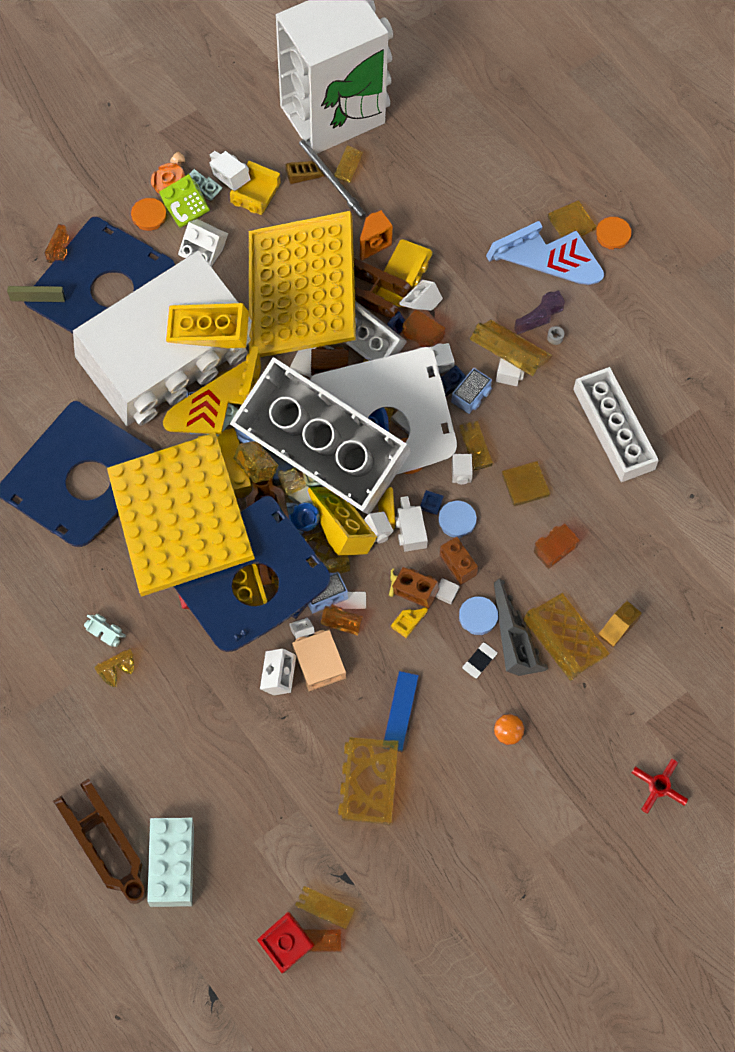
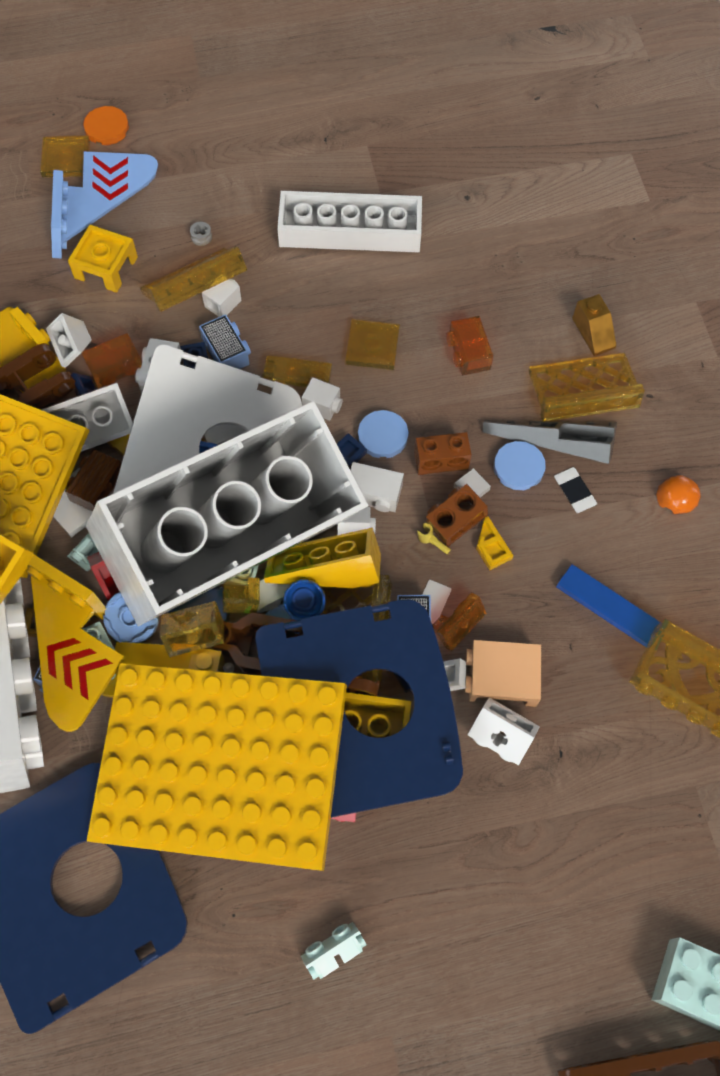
camera: 65 degrees left, 0 degrees up
clear yellow tile [93,648,134,687] -> none
clear purple slope [514,290,565,335] -> none
none -> yellow panel [68,225,138,293]

